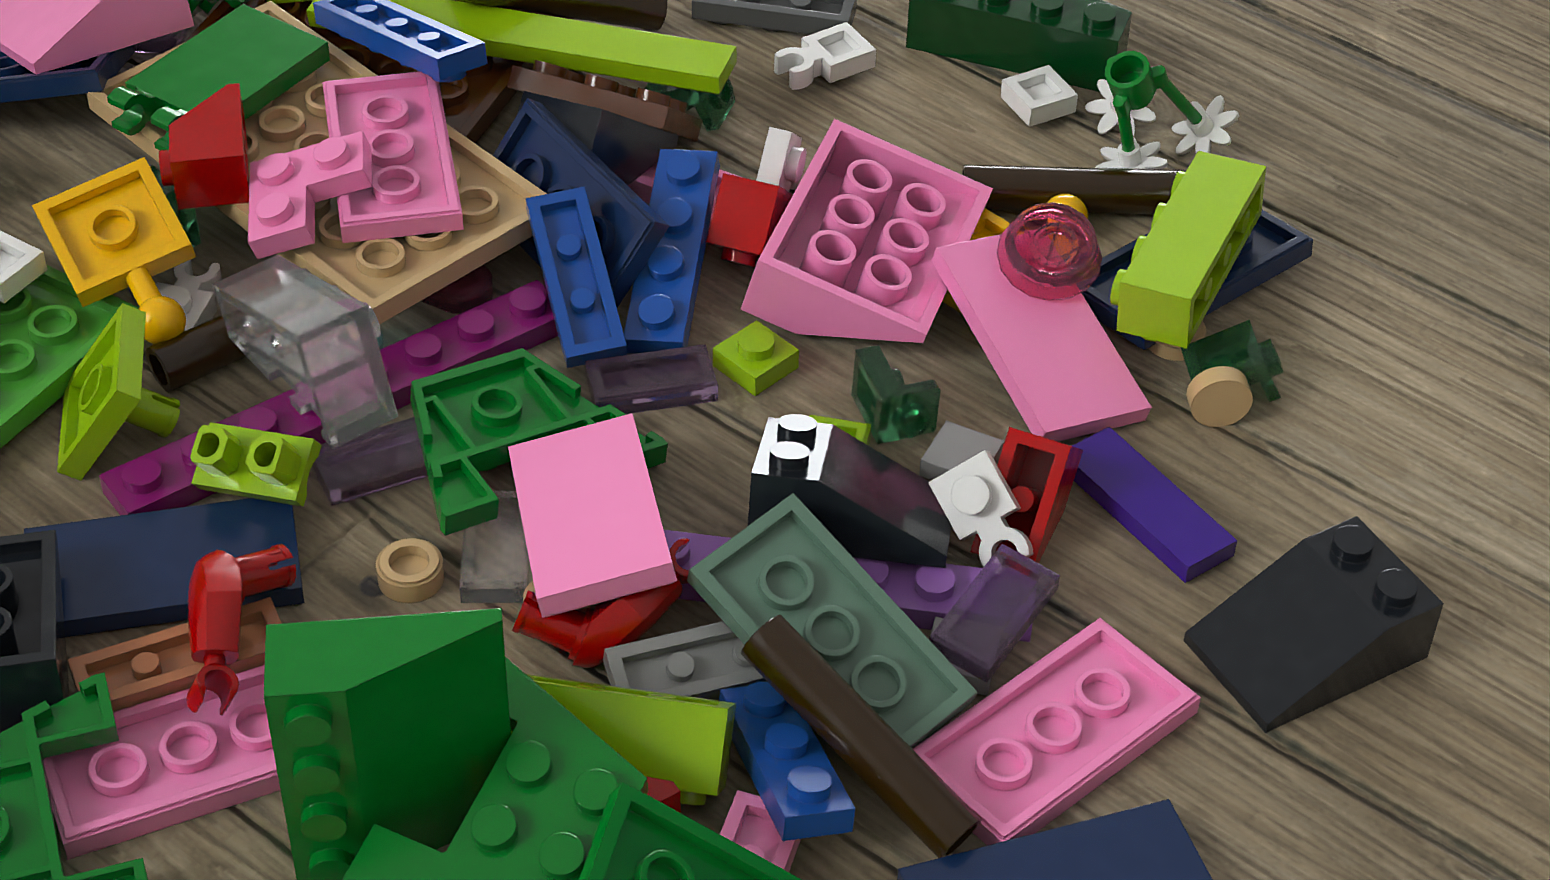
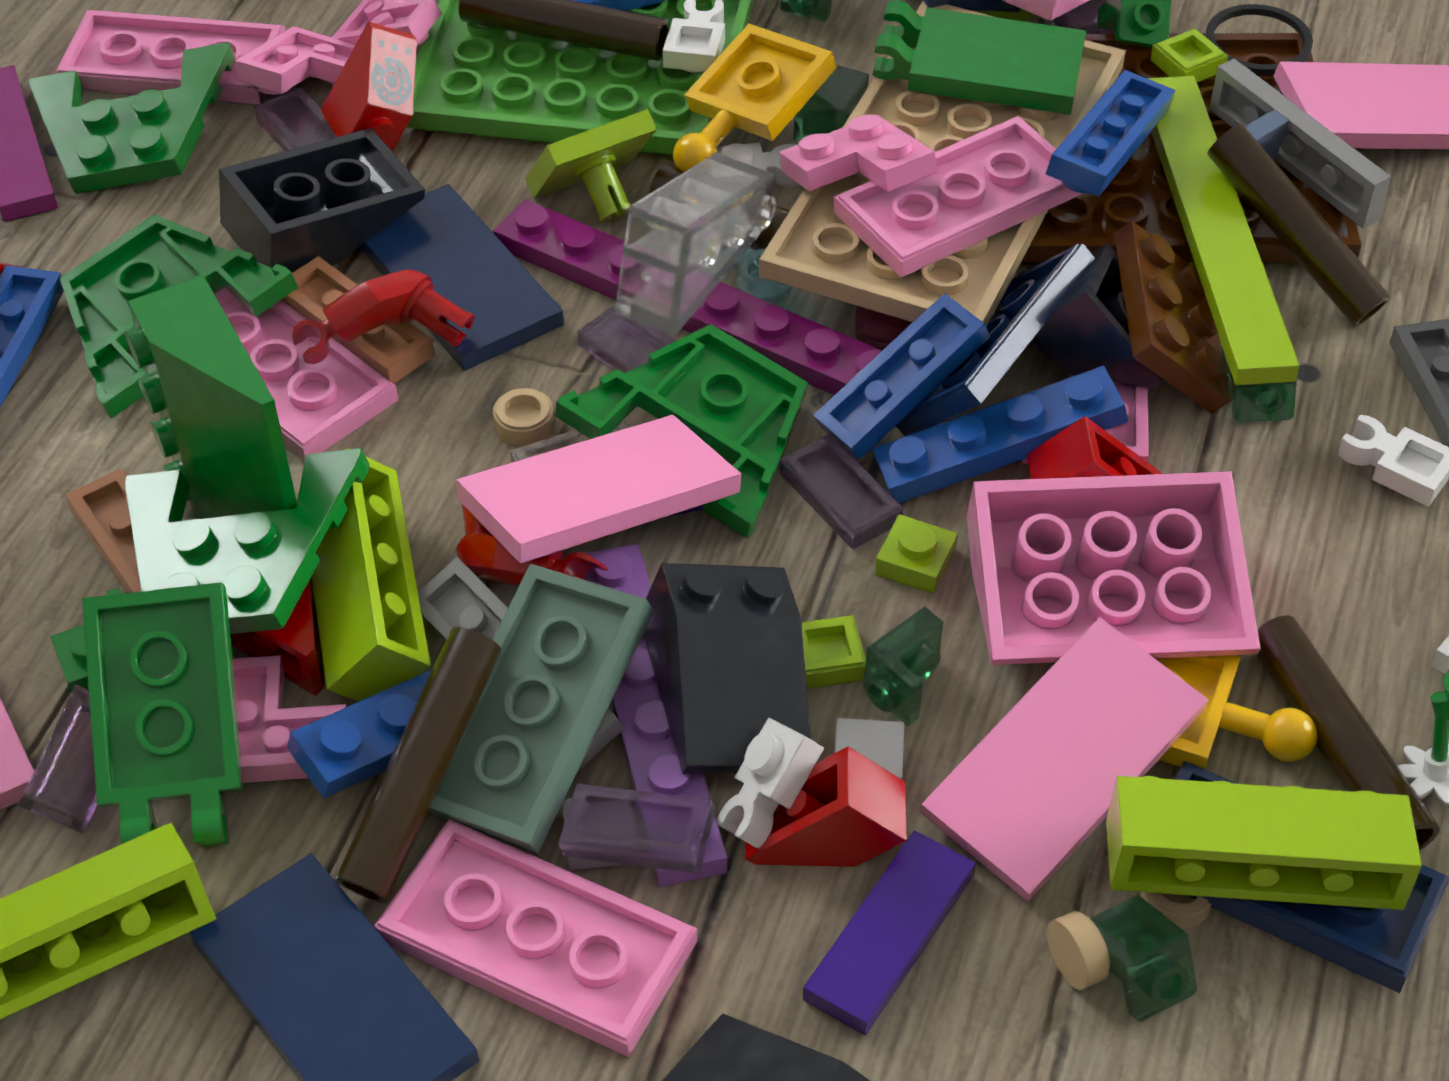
camera: 70 degrees right, 5 degrees up
red slope [159,83,250,210] -> none
lime hips [190,422,322,507] -> none
white plate [756,127,807,192] -> none
clear pink hat [997,202,1102,301] -> none

